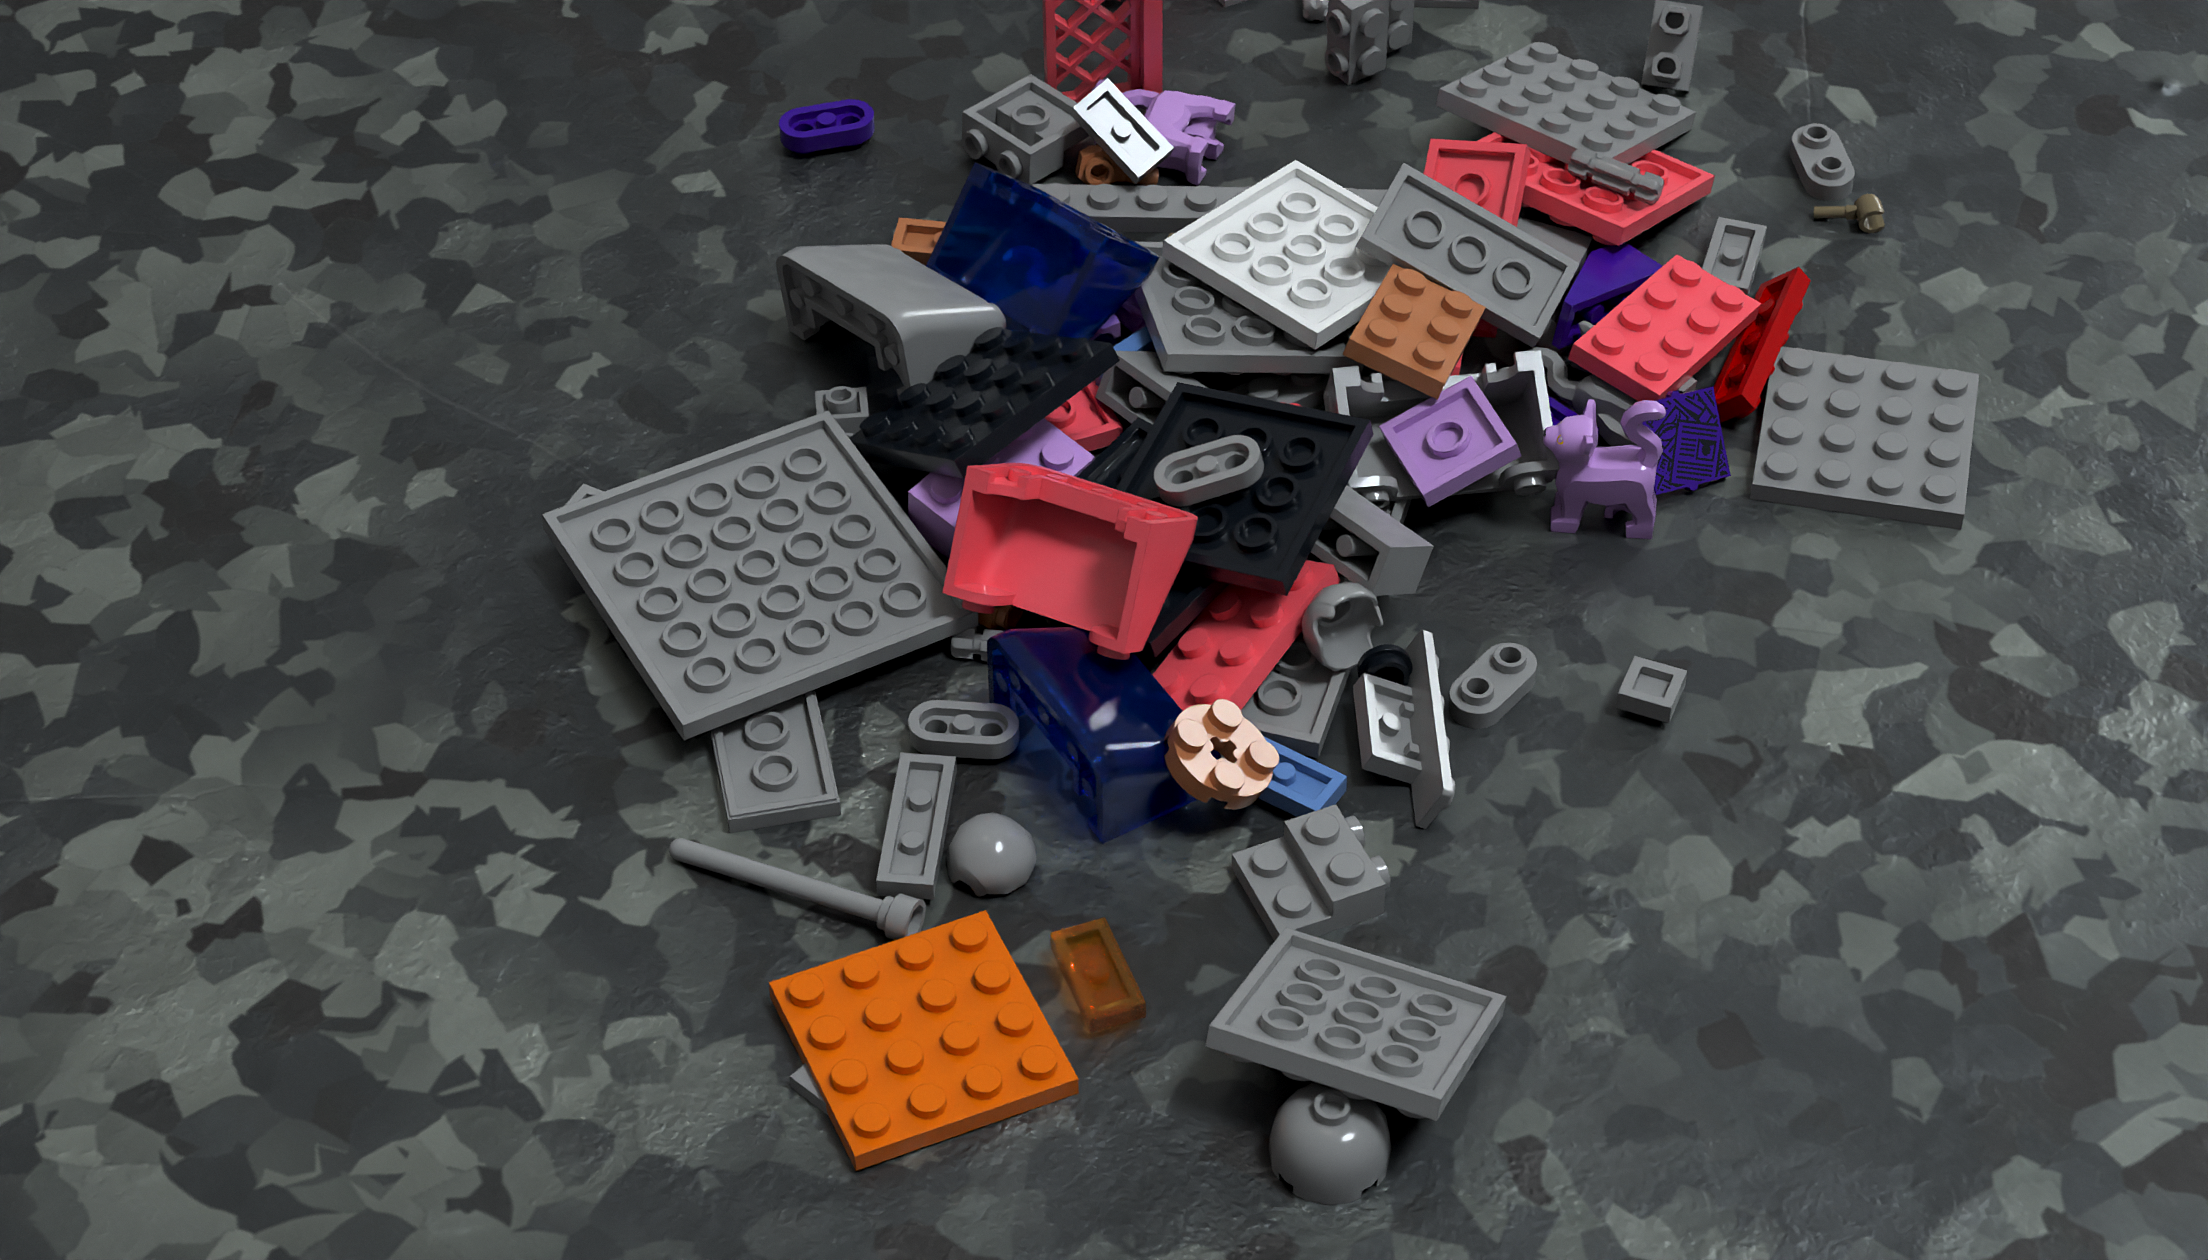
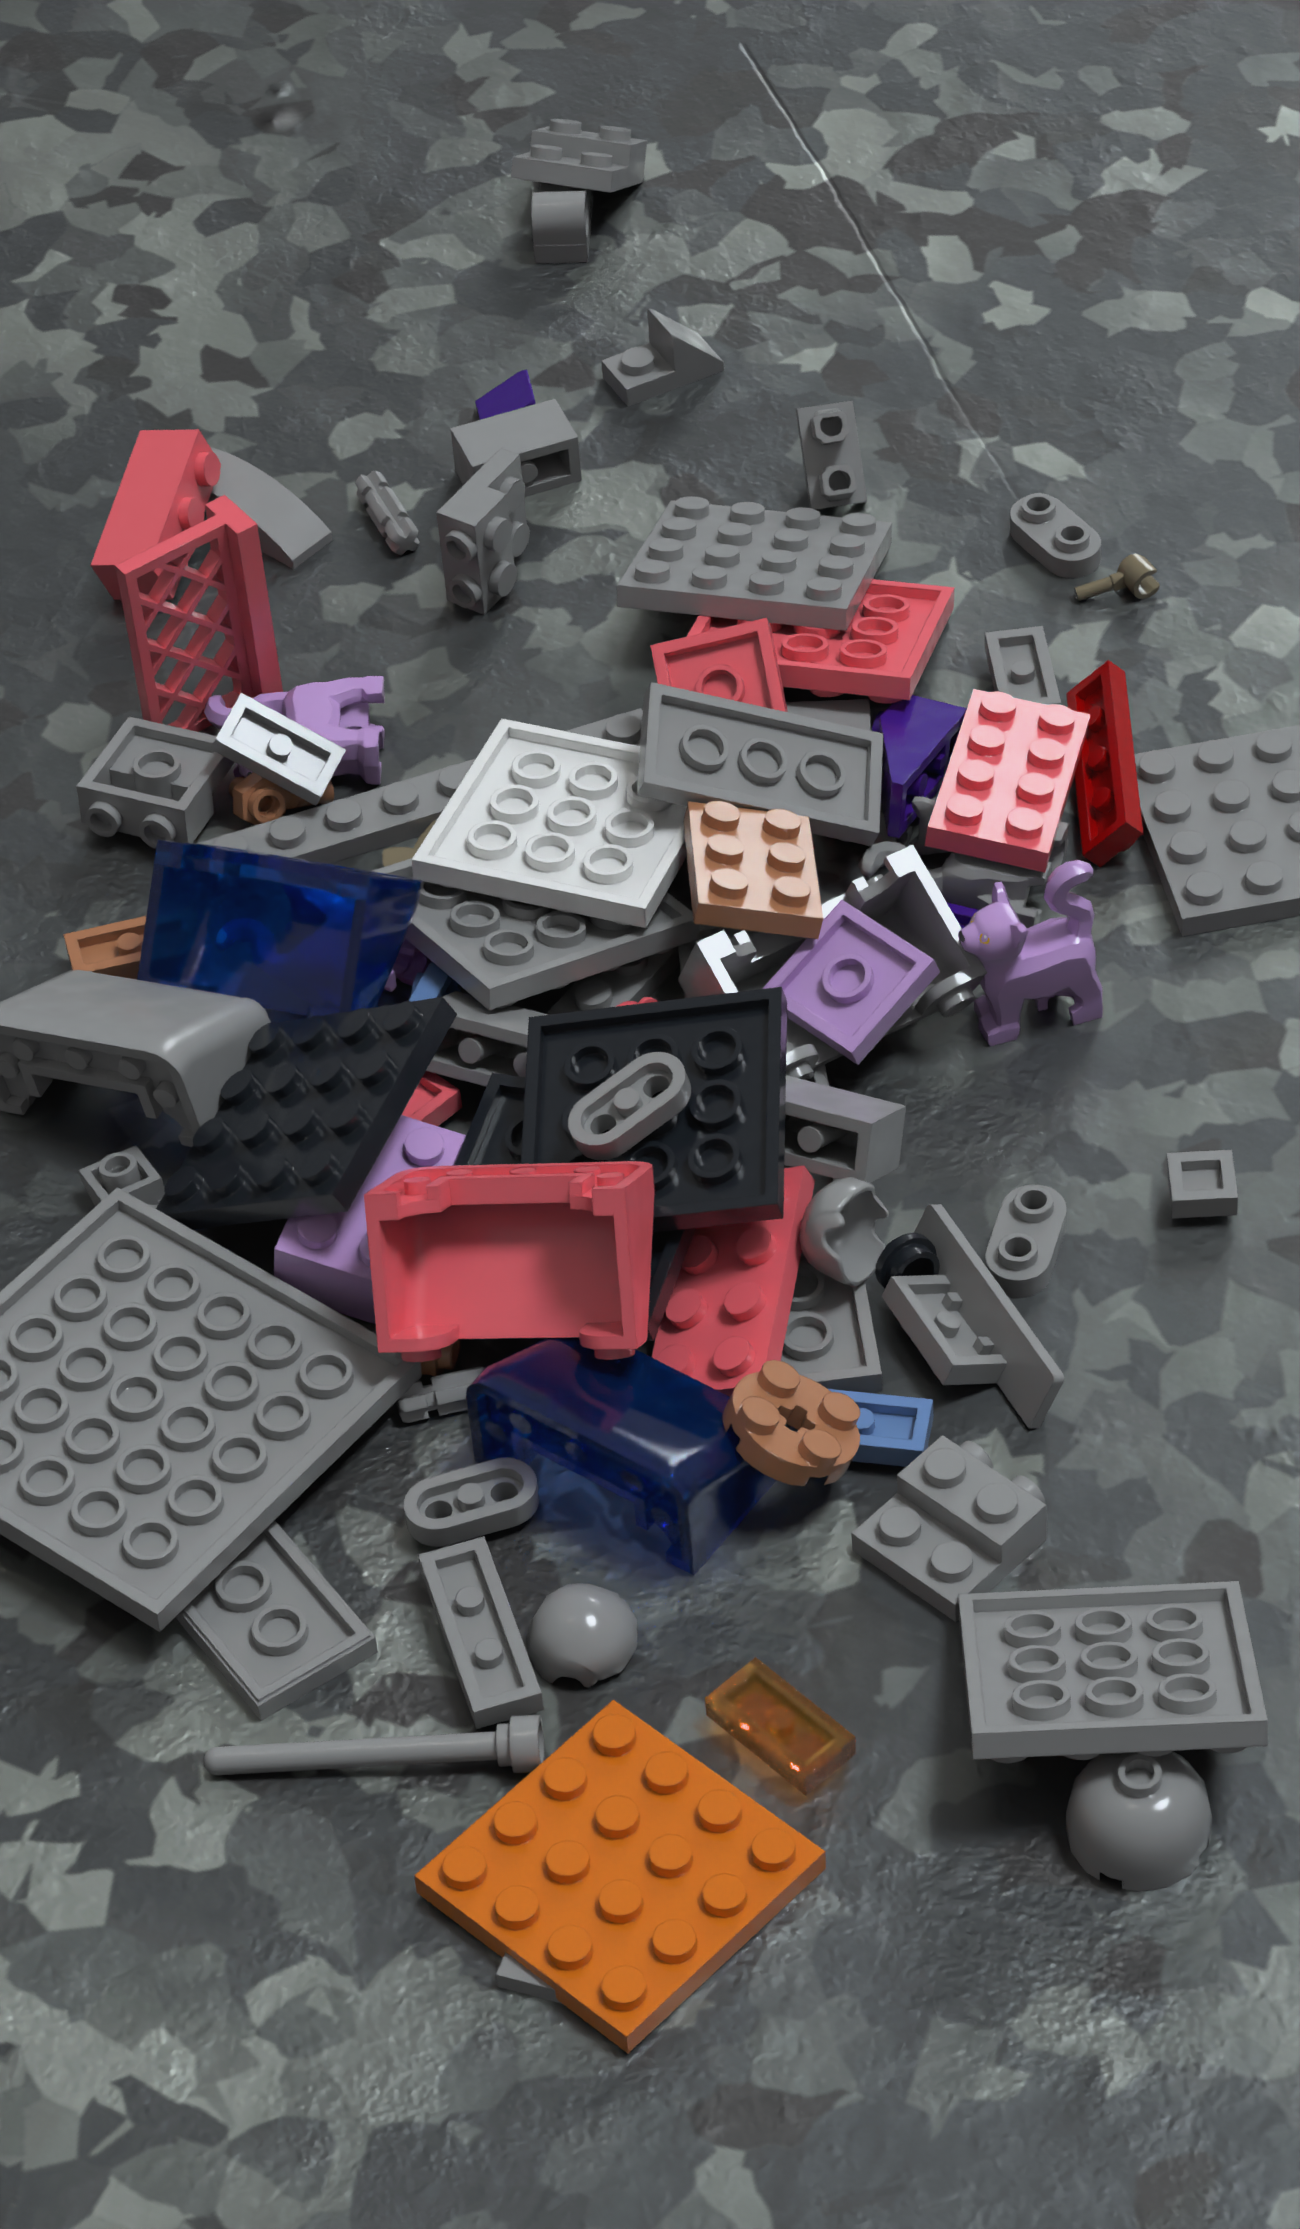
camera: 20 degrees left, 0 degrees up
light grey axle [1568,147,1664,205] -> none
dark purple piece [1642,387,1731,495] -> none

